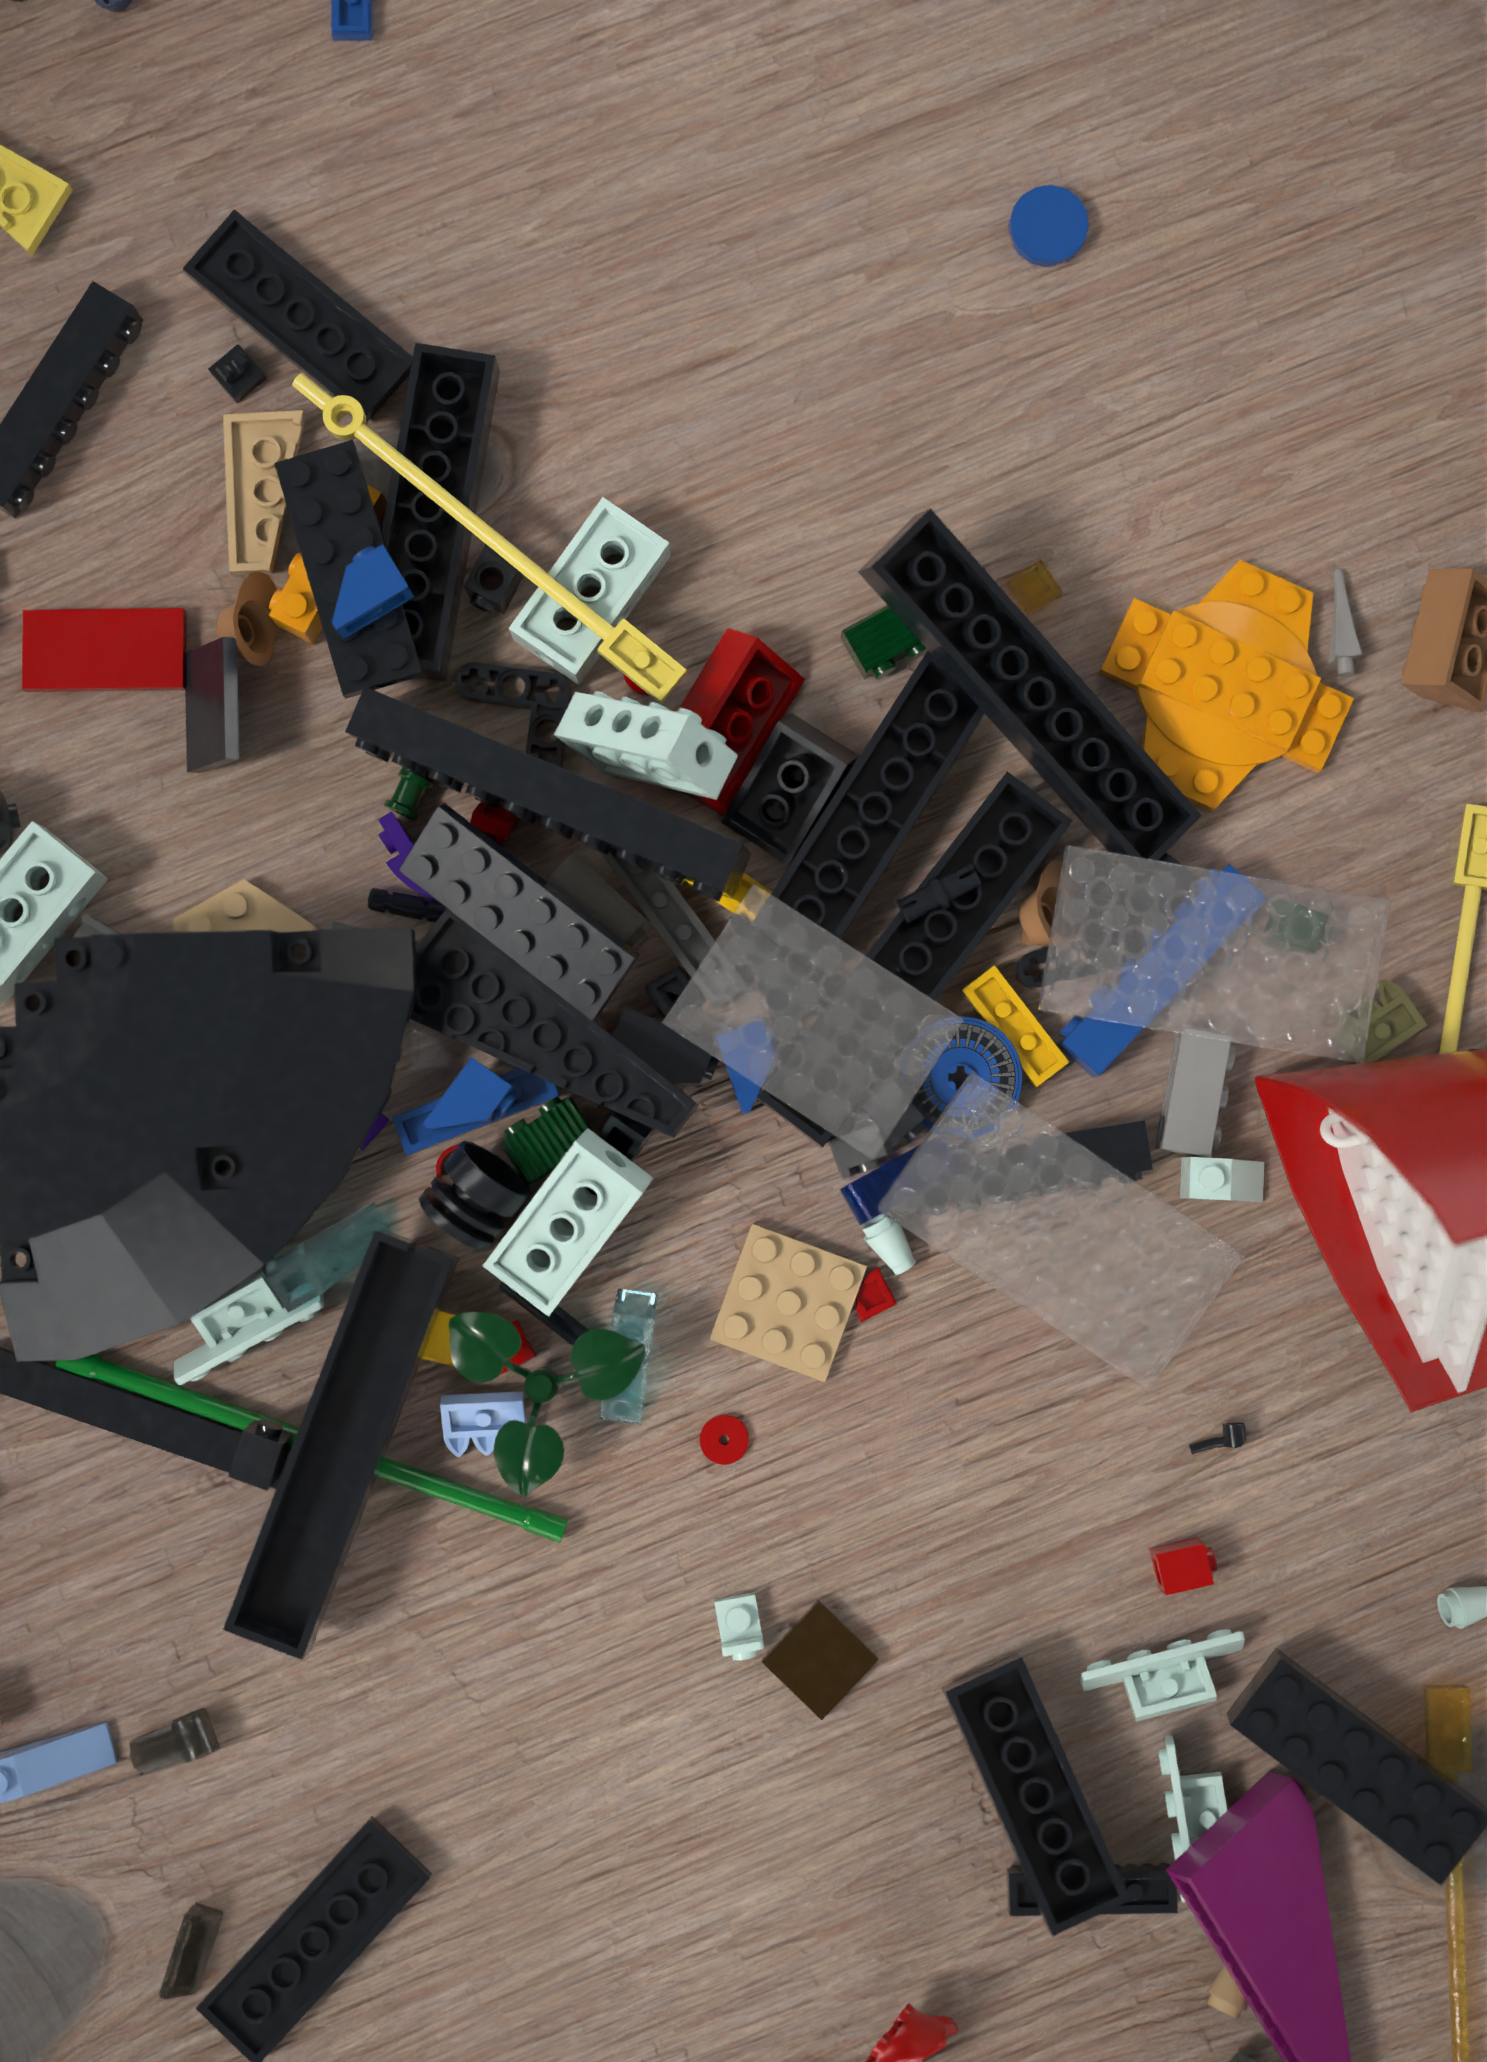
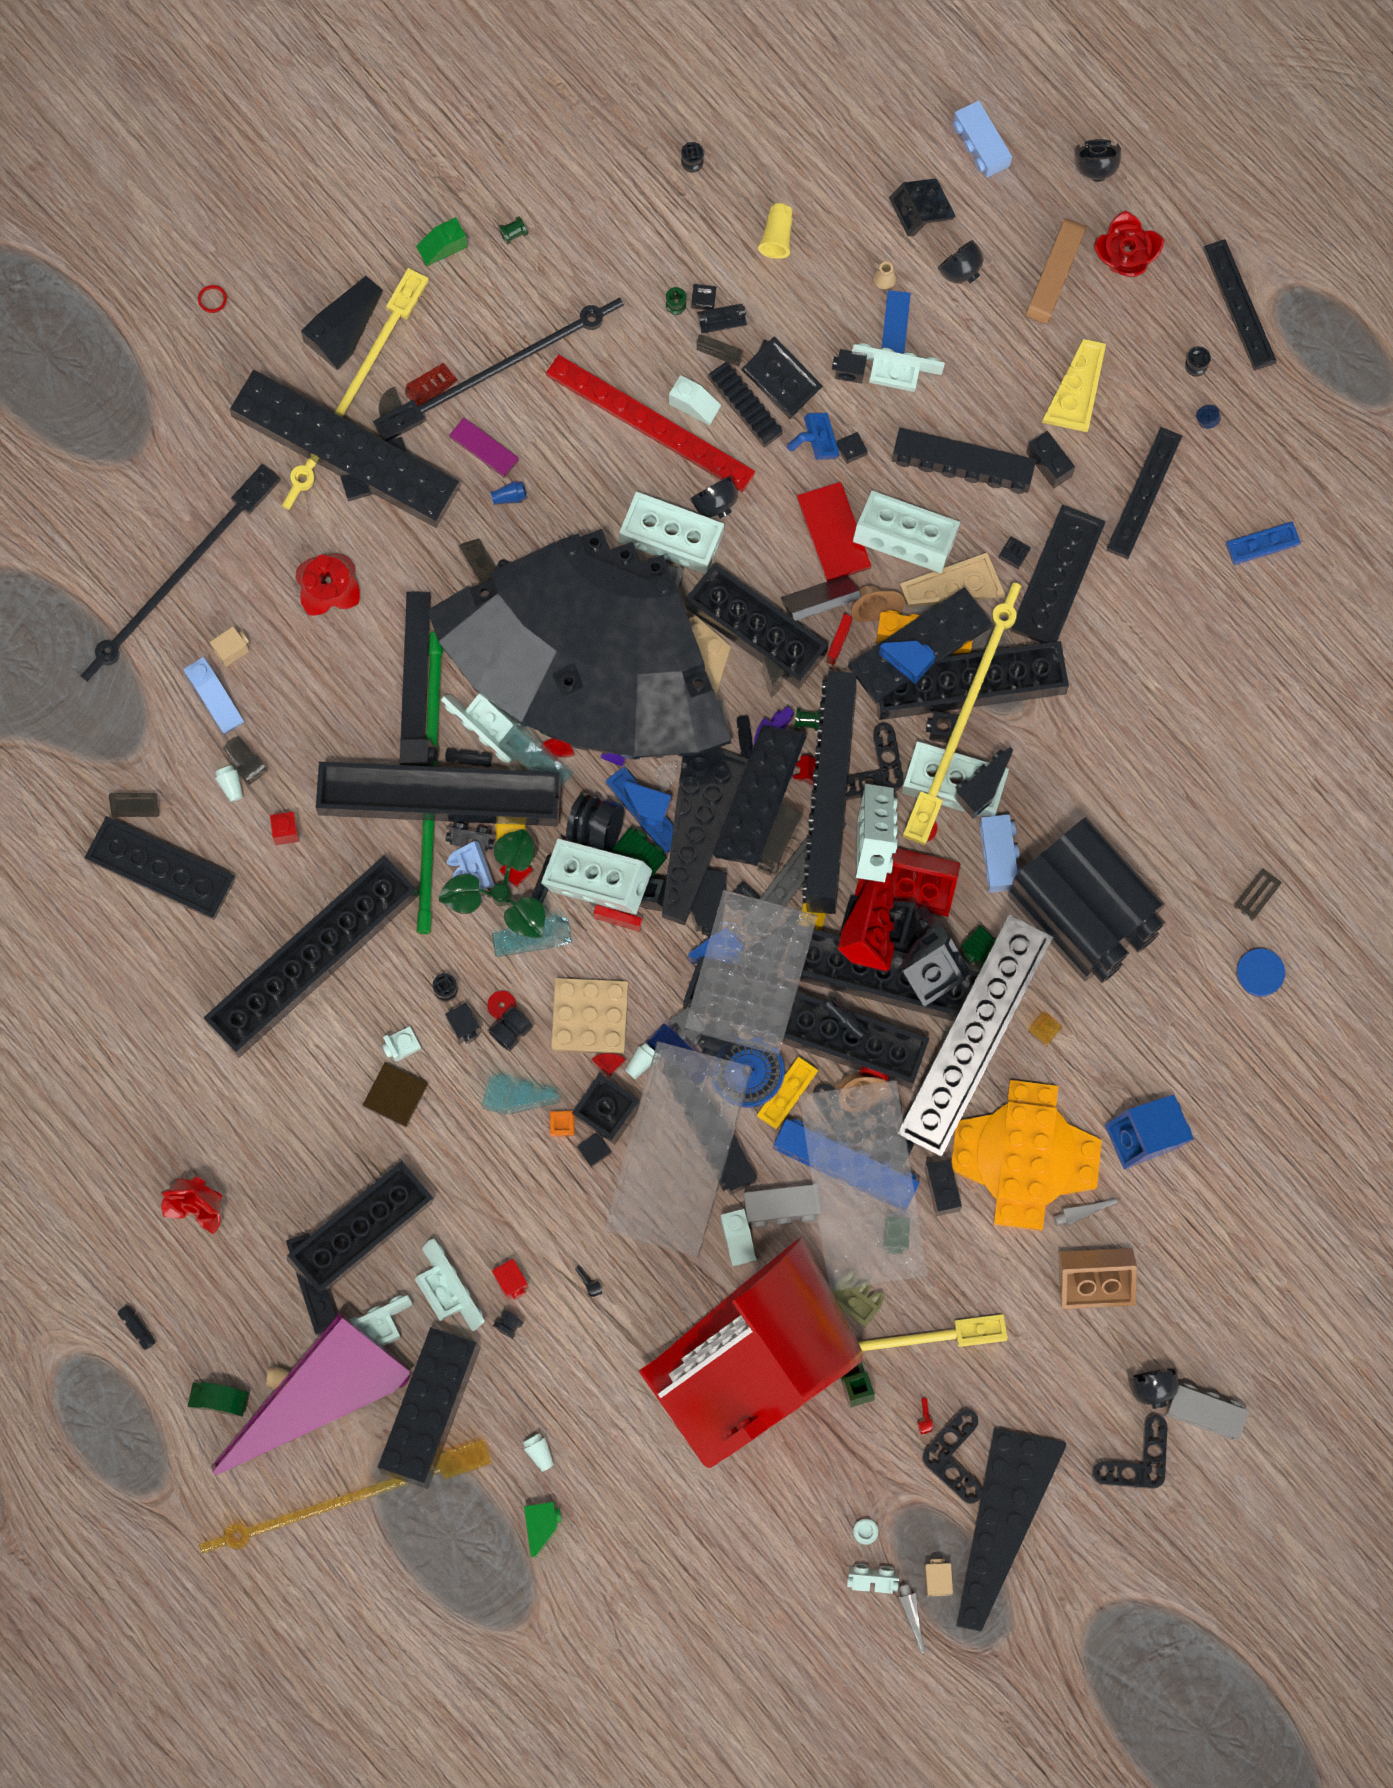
camera: 70 degrees right, 10 degrees down
none -> black brick [203,856,418,1058]
none -> light aqua cone [215,765,243,802]
none -> red brick [270,811,299,845]
none -> black wheel [433,973,458,1002]
none -> black axle [445,748,492,767]
none -> black hinge [445,822,496,851]
none -> black brick [445,1003,481,1044]
none -> clear light blue slope [482,1075,561,1115]
none -> black wheel [487,1006,533,1052]
none -> black wheel [492,1309,524,1340]
none -> red tile [543,738,574,758]
none -> orange tile [550,1111,575,1137]
none -> black brick [572,1073,643,1145]
none -> black tile [577,1133,611,1167]
none -> red tile [594,905,642,932]
none -> black brick [685,563,828,689]
none -> clear smoke slope [762,657,784,698]
none -> red tile [826,614,853,666]
none -> red wedge [838,874,894,971]
none -> light aqua brick [853,491,960,573]
none -> red piece [859,1068,889,1082]
none -> black bracket [900,905,970,1007]
none -> black brick [925,1159,962,1217]
none -> black slope [954,747,1013,819]
none -> light blue brick [979,814,1021,893]
none -> black brick [1008,817,1166,983]
none -> black brick [1026,430,1075,489]
none -> blue slope [1105,1095,1194,1170]
none -> black plate [1107,427,1182,560]
none -> clear smoke tile [1233,868,1282,921]

